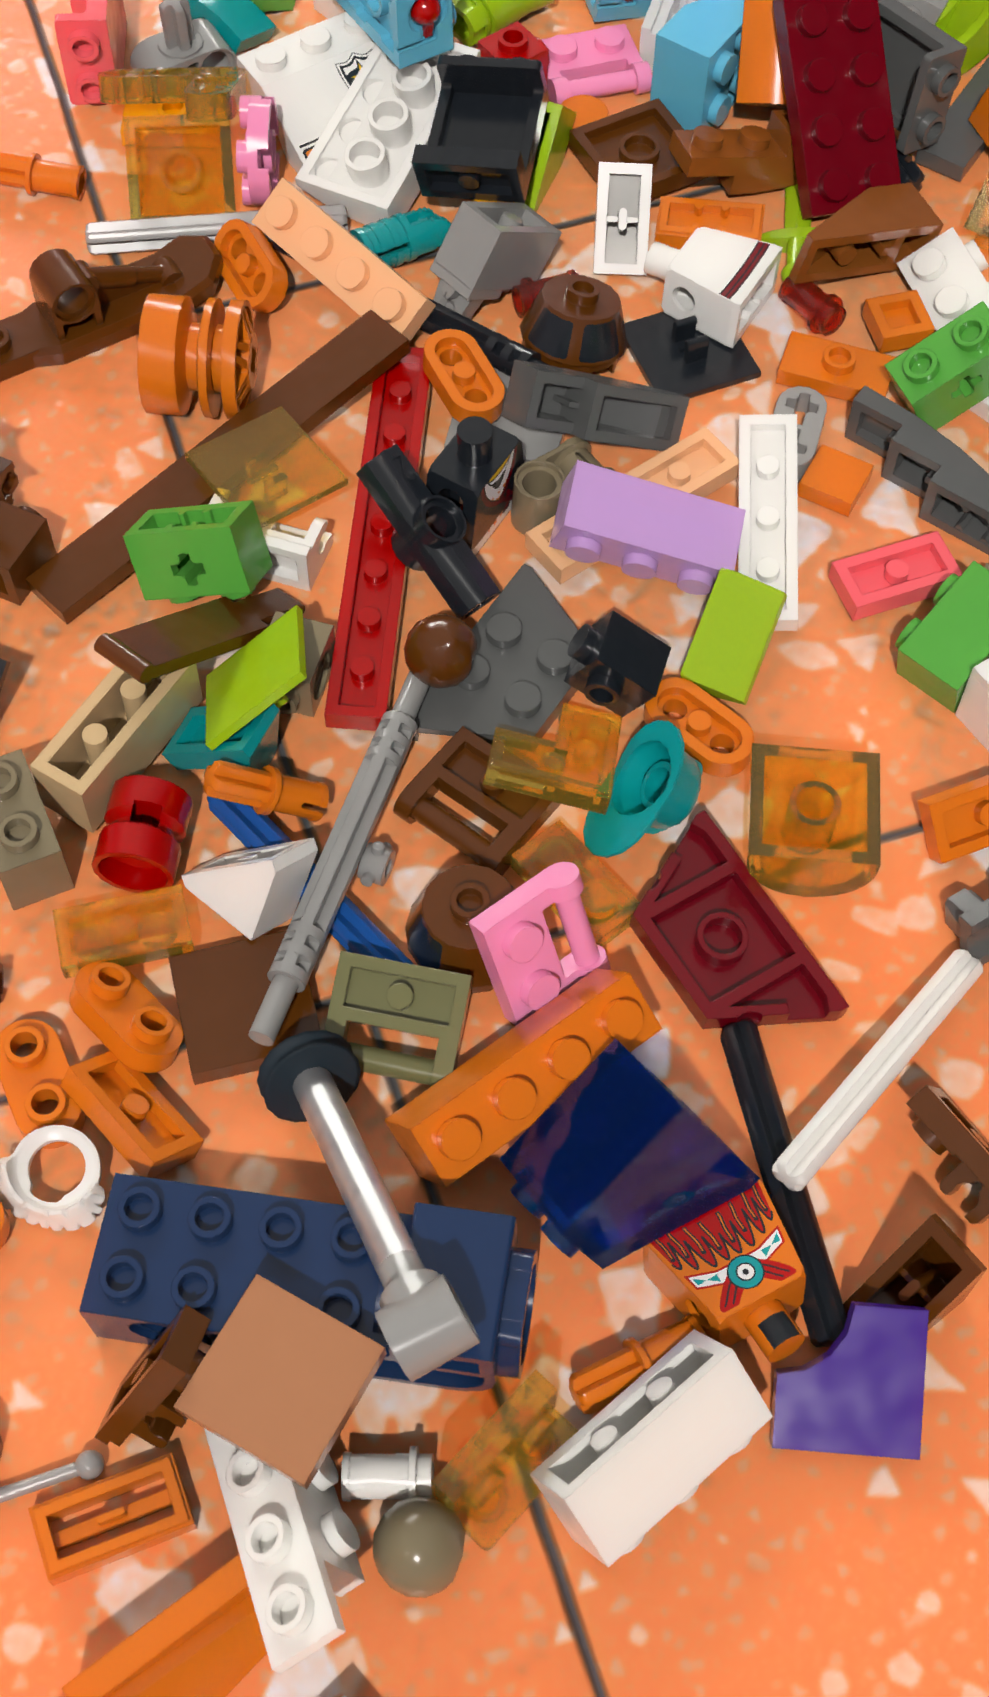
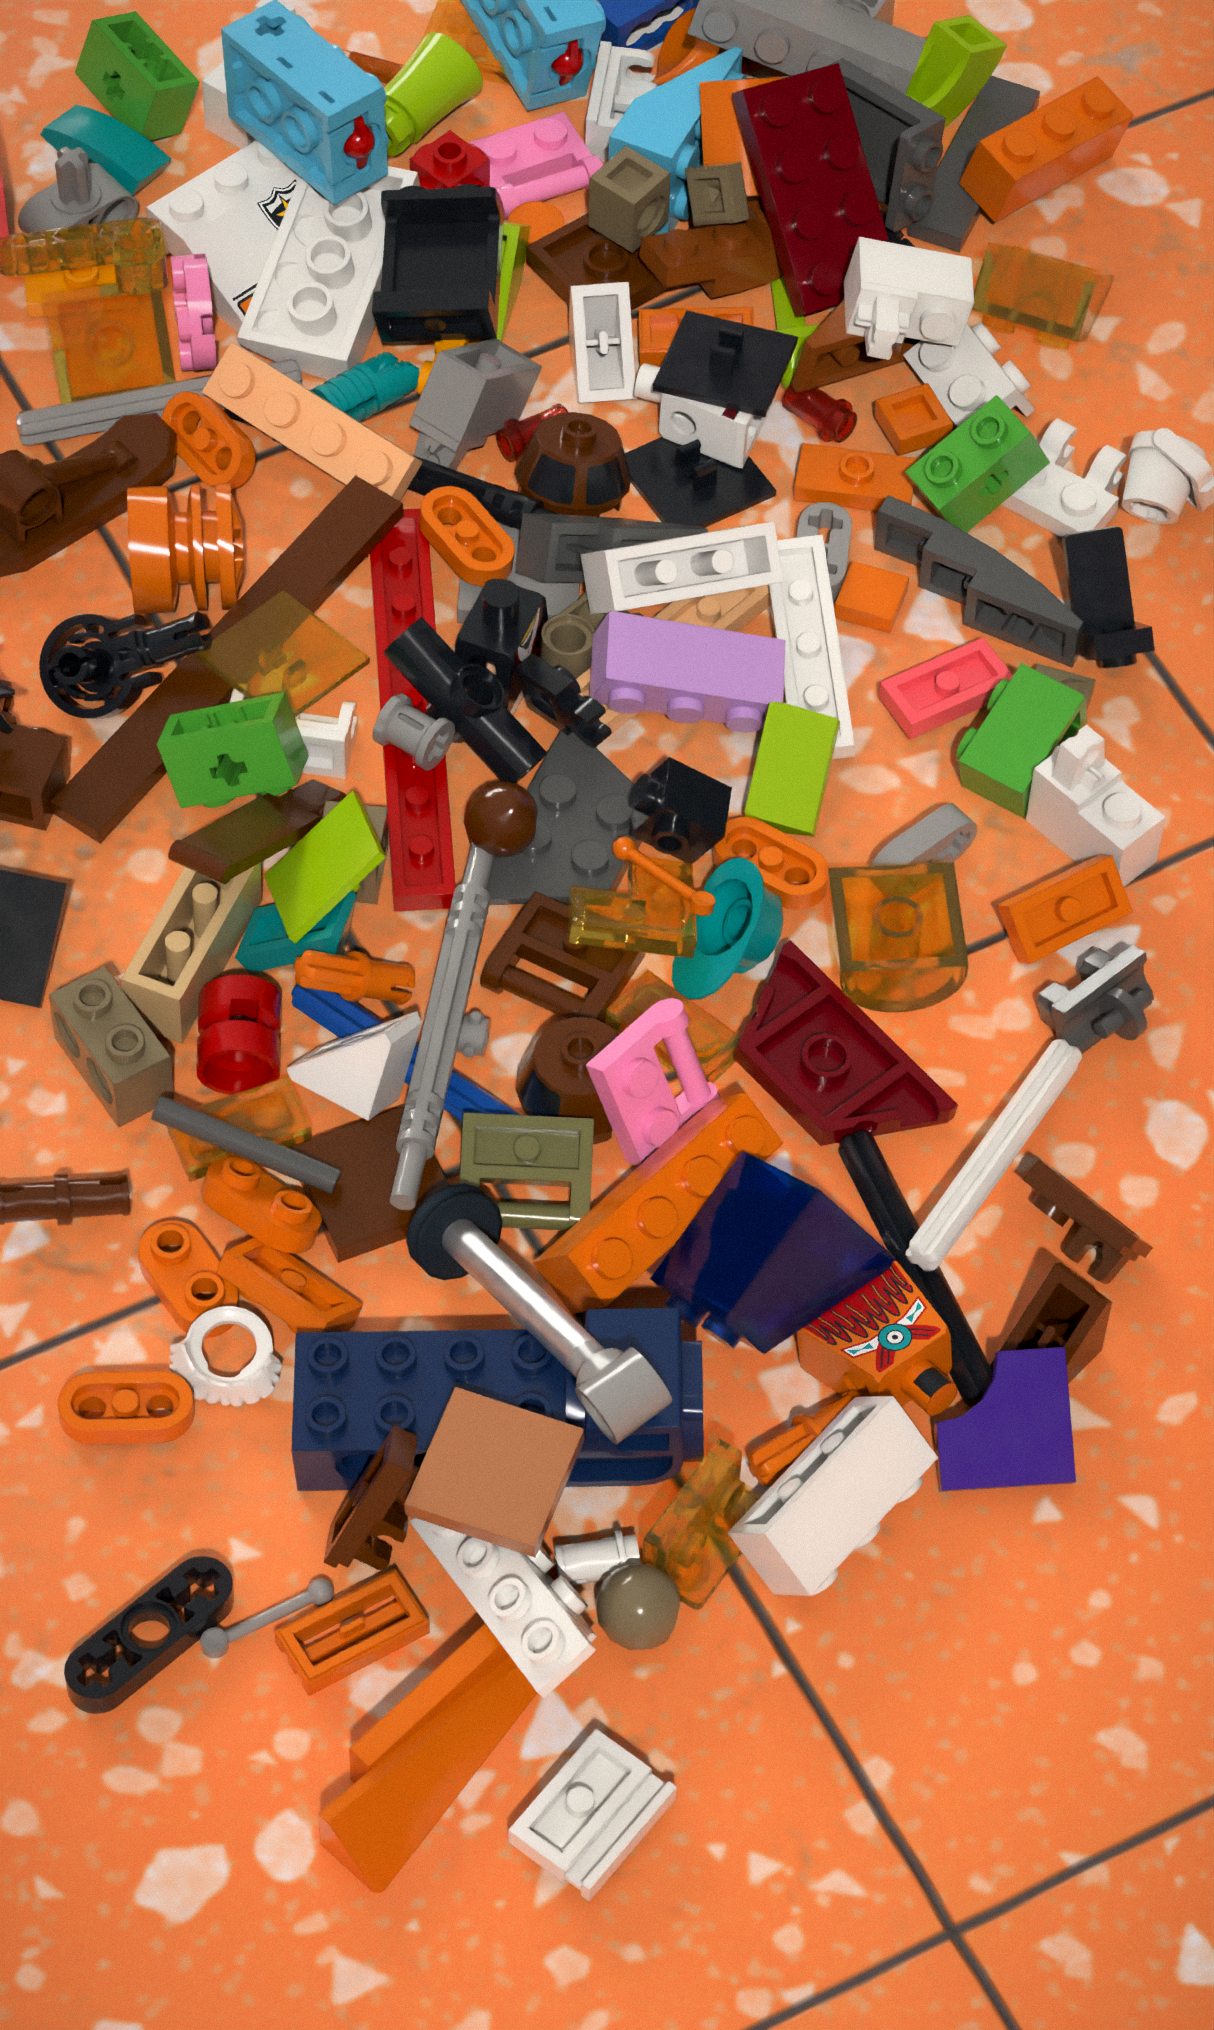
camera: 10 degrees left, 5 degrees down
none -> black pin [39,611,212,719]
none -> dark grey bar [151,1096,342,1194]
none -> light grey bush [372,693,455,771]
none -> black plate [515,653,612,748]
none -> white brick [580,522,784,614]
none -> dark tan brick [588,146,671,253]
none -> orange hinge [612,836,716,916]
none -> black piece [652,310,798,417]
none -> dark tan tile [685,162,749,225]
none -> white hinge [844,237,974,360]
none -> light grey beam [869,803,978,898]

